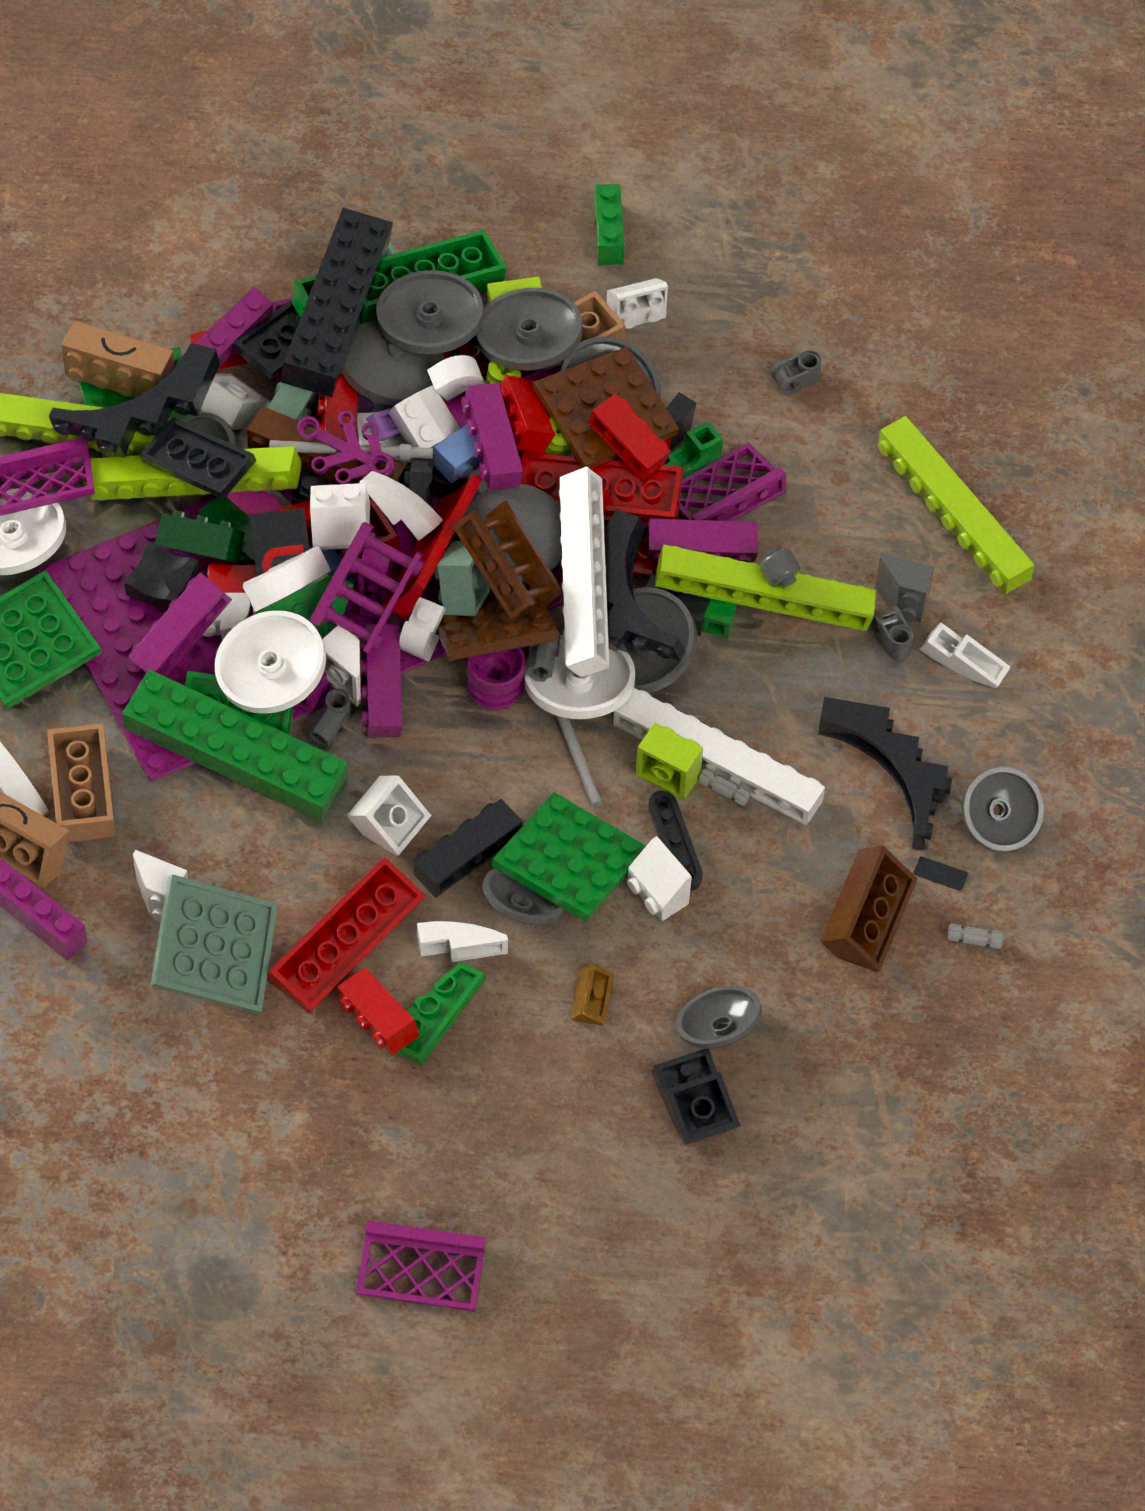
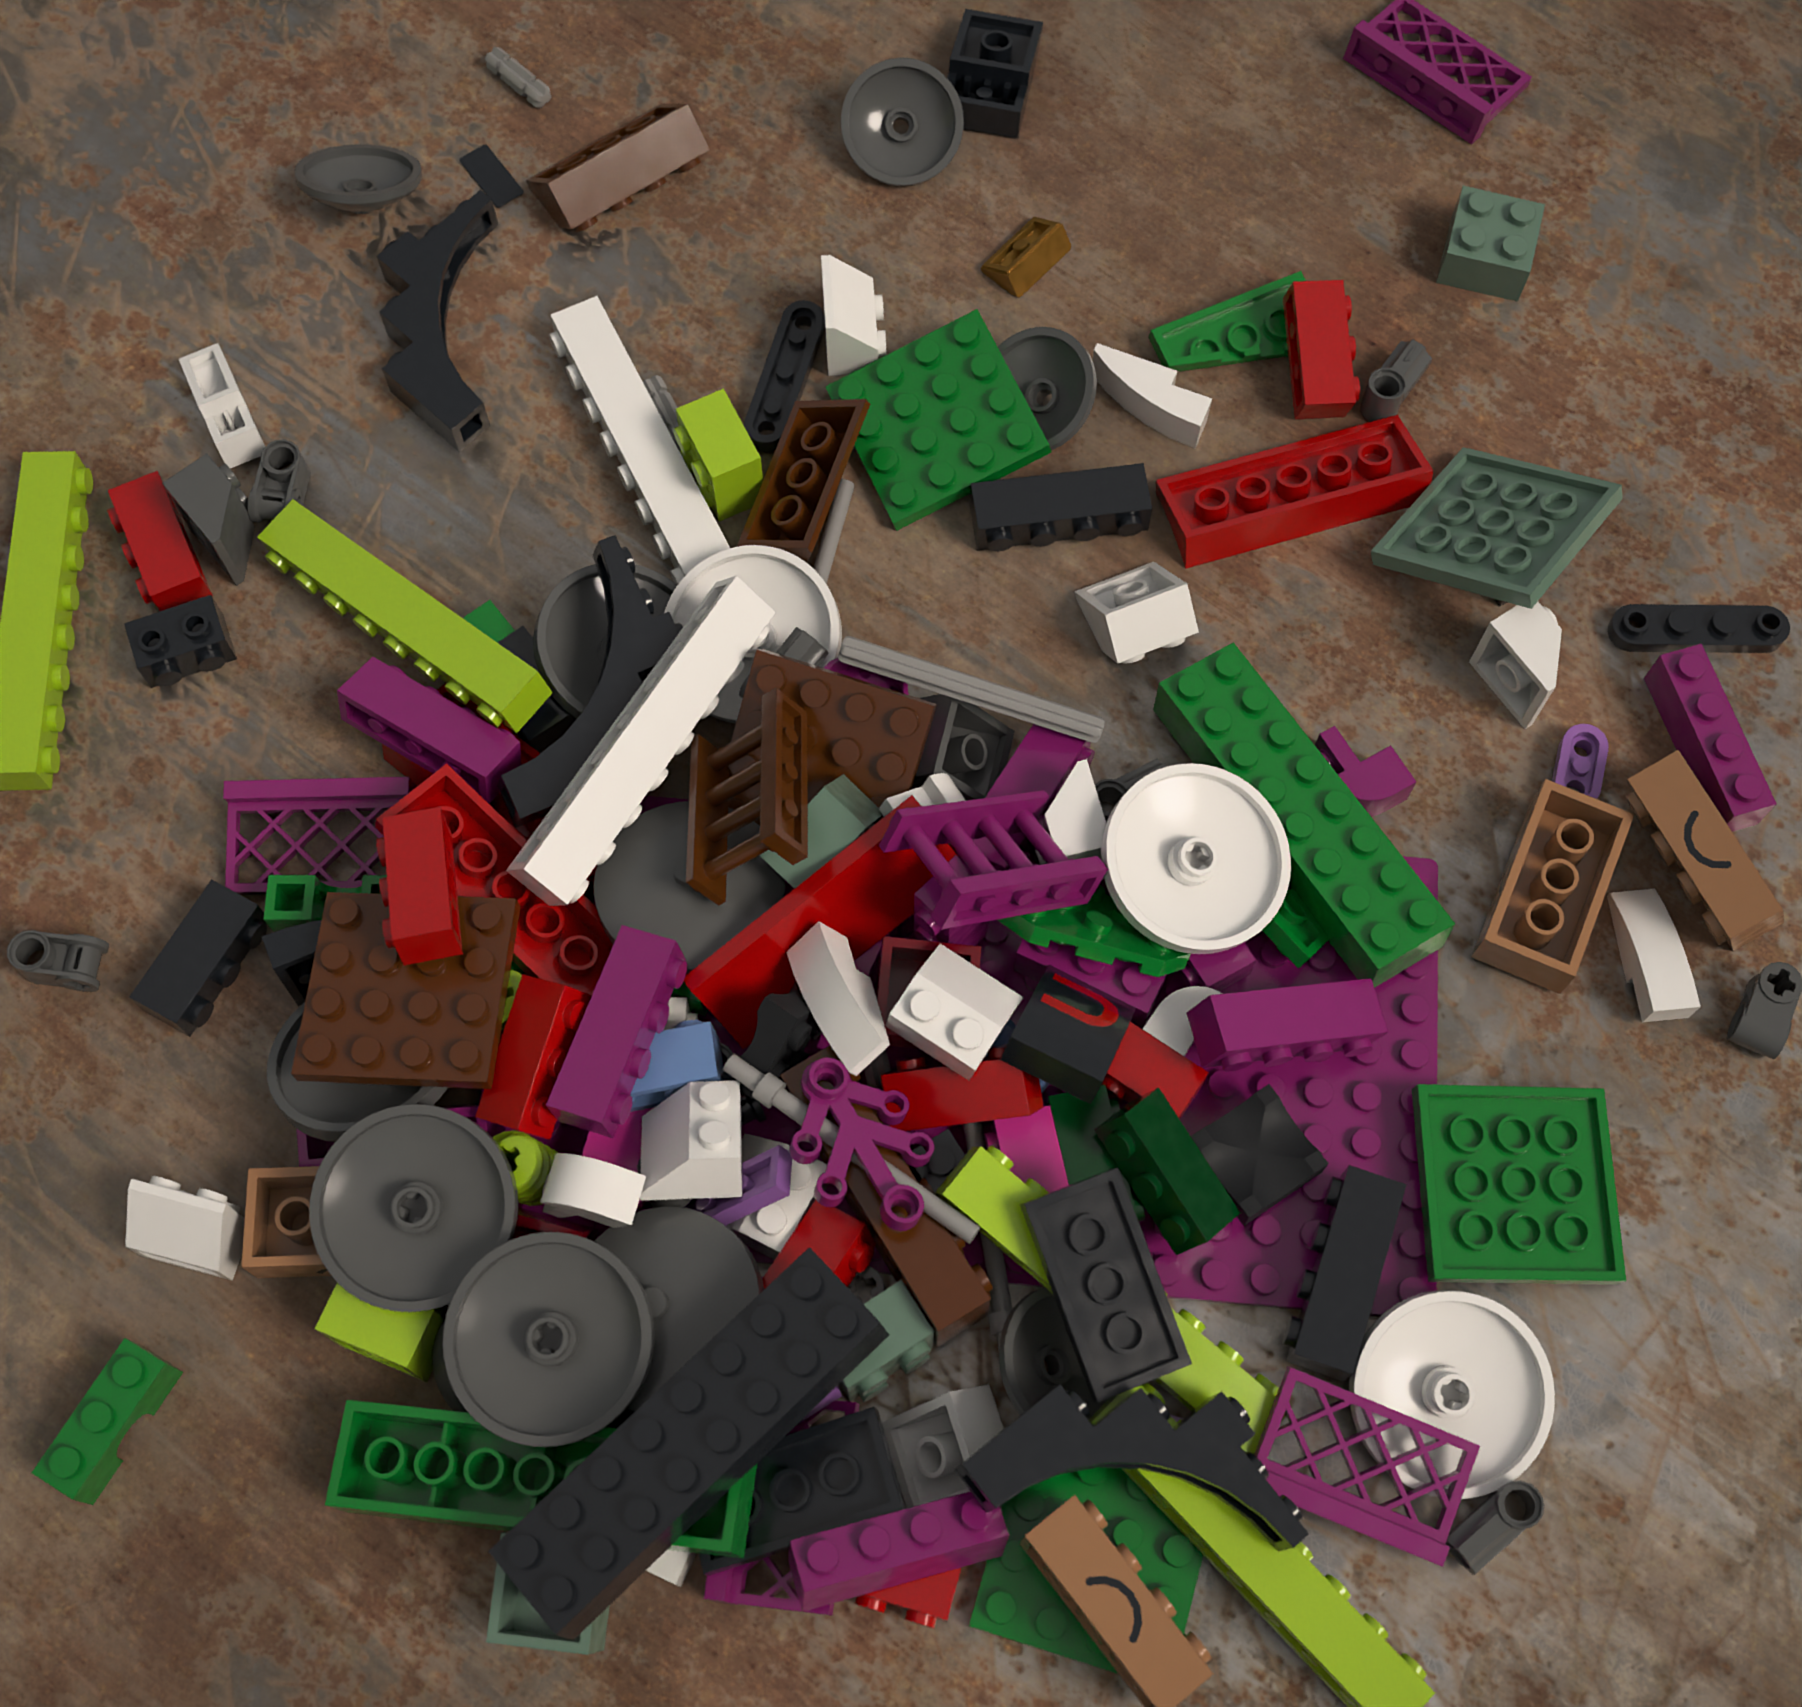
camera: 145 degrees left, 10 degrees up
white slope [243,545,331,612] -> none
dark grey head [759,546,800,589] -> none
none -> red brick [107,471,213,611]
none -> black brick [124,595,237,688]
none -> black brick [130,879,267,1037]
none -> reddish brown slope [736,399,870,562]
none -> light grey axle [838,636,1105,743]
none -> dark grey slope [912,694,1015,801]
none -> black brick [1282,1165,1407,1381]
none -> magenta brick [1315,726,1416,817]
none -> dark grey piece [1360,339,1432,422]
none -> sand green brick [1436,186,1545,302]
none -> medium lavender plate [1552,724,1609,799]
none -> black plate [1607,604,1790,653]

